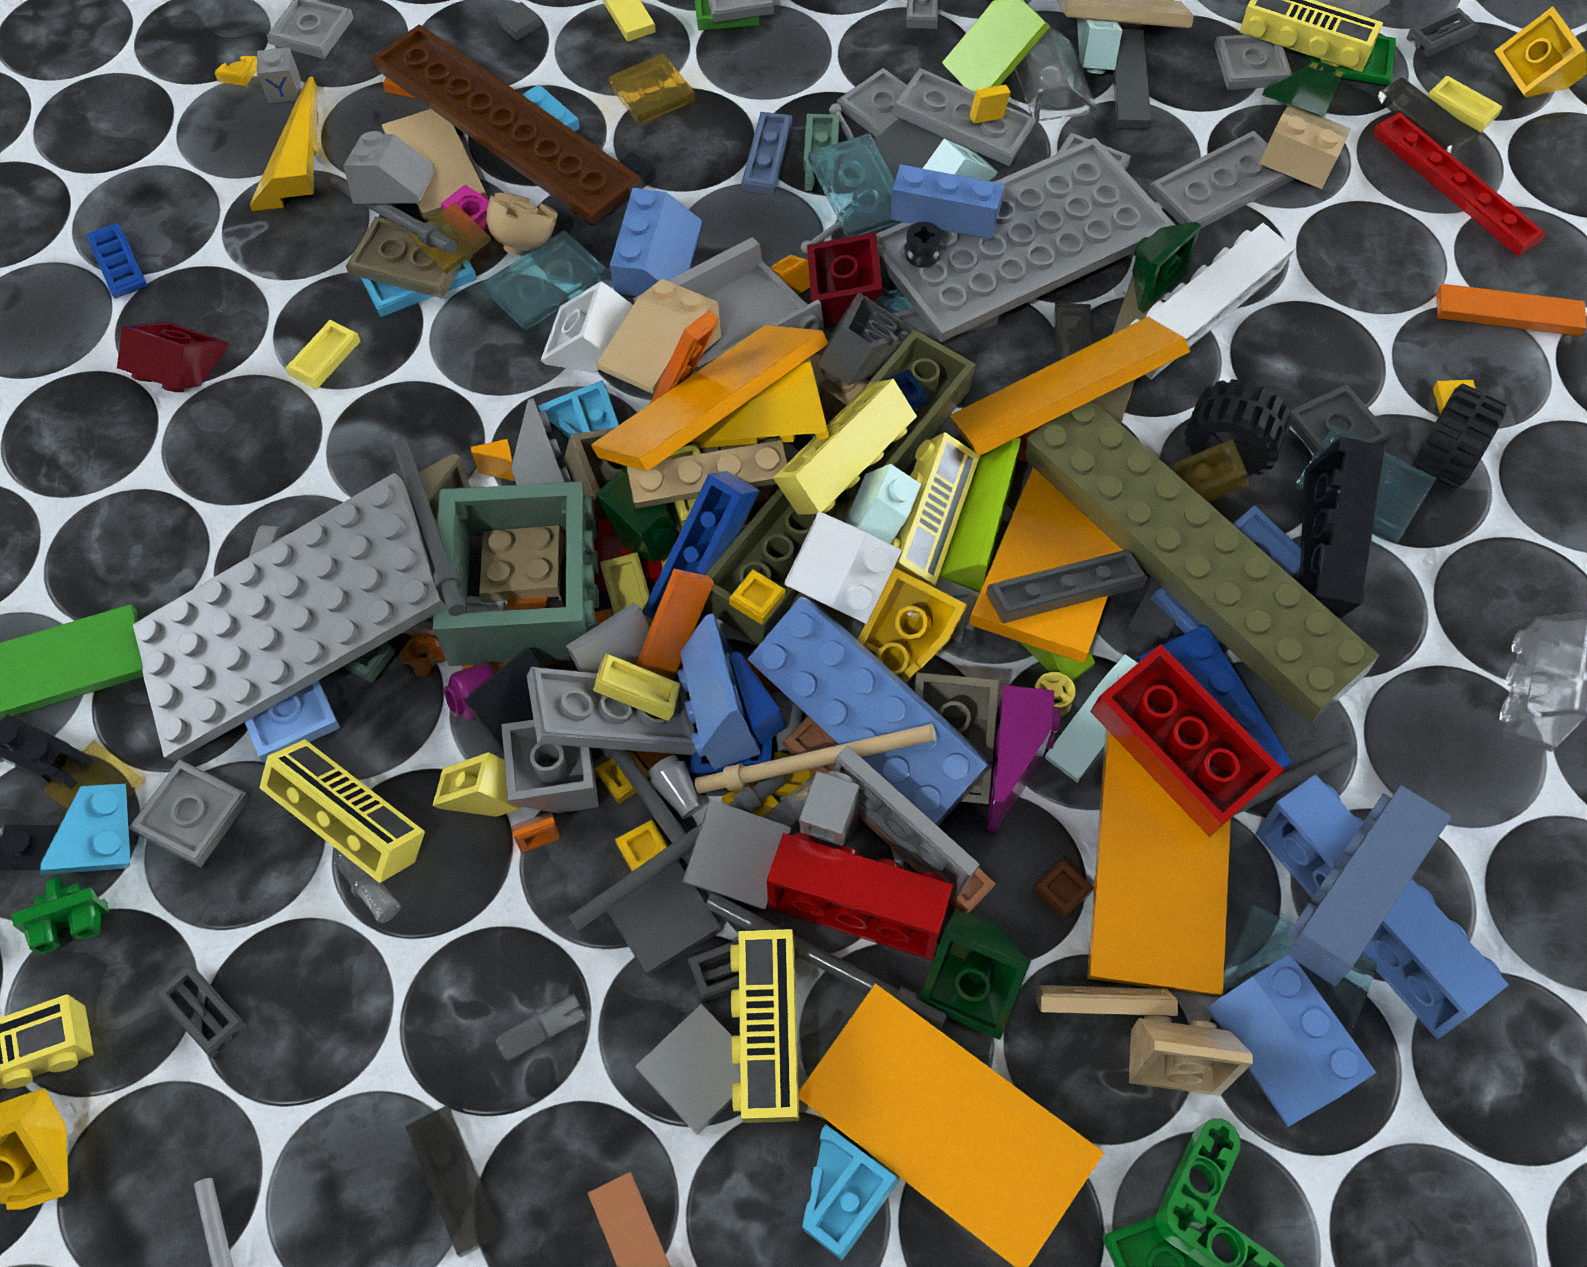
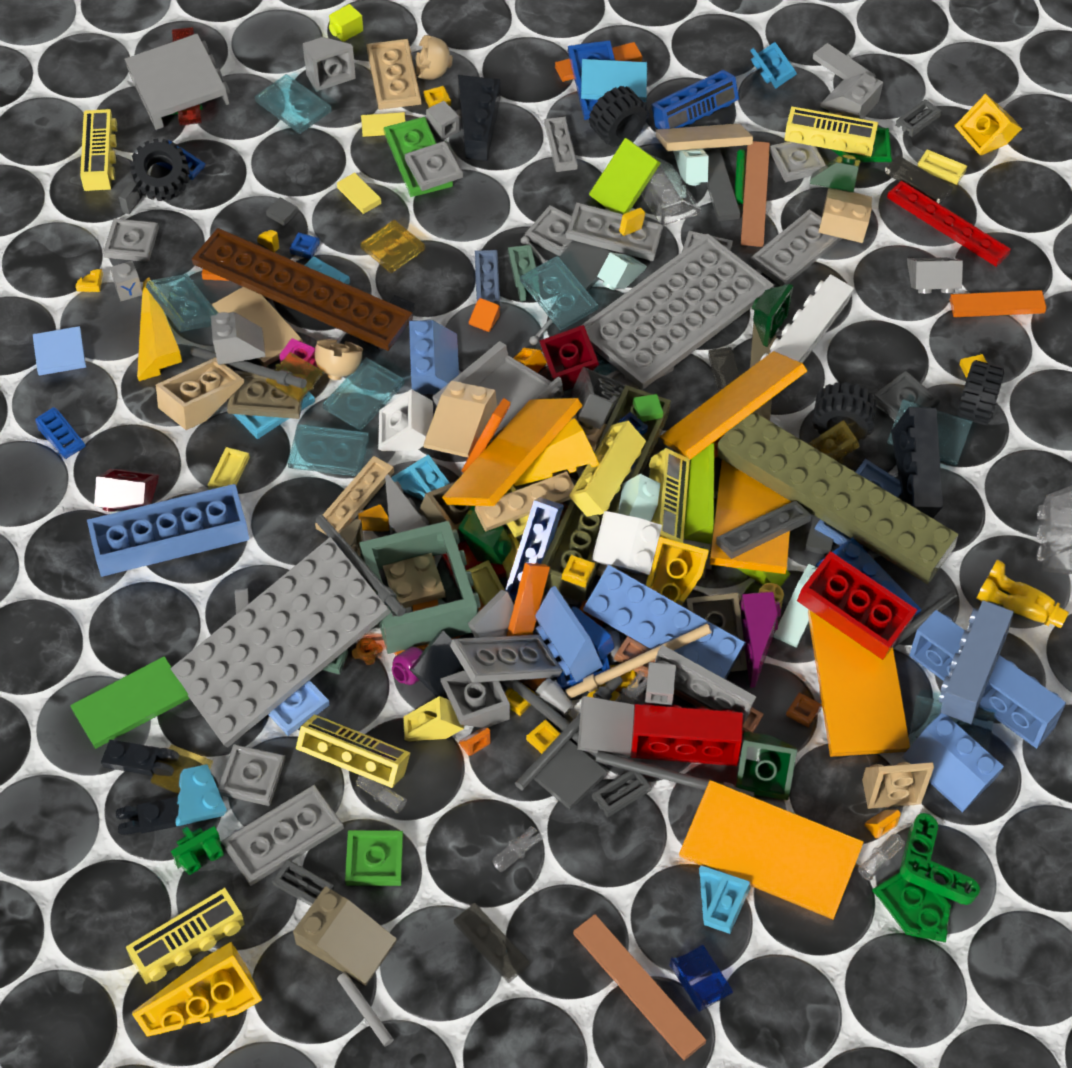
camera: 15 degrees left, 5 degrees down
light yellow tile [593,653,681,721] -> none
light grey tile [635,1004,741,1136] -> none
brick [730,929,799,1123] -> none
medium blue slope [890,164,1006,239] -> none
black wheel [905,221,942,268] -> none
tan tile [1036,985,1178,1016] -> none
none -> light blue tile [33,326,86,376]
none -> medium blue brick [87,484,249,577]
none -> clear light blue tile [146,274,218,332]
none -> tan slope [156,358,244,430]
none -> light grey tile [221,785,344,886]
none -> yellow tile [257,230,279,252]
none -> clear light blue tile [288,424,369,476]
none -> blue tile [289,232,320,259]
none -> dark tan slope [293,886,397,986]
none -> tan plate [315,456,394,534]
none -> bright green plate [345,830,403,886]
none -> orange slope [469,298,500,332]
none -> bright green tile [633,394,663,422]
none -> green bar [735,150,746,205]
none -> nougat tile [741,141,770,247]
none -> clear axle [858,834,904,881]
none -> light orange slope [864,810,901,838]
none -> light grey slope [907,257,963,293]
none -> yellow piece [976,559,1069,628]

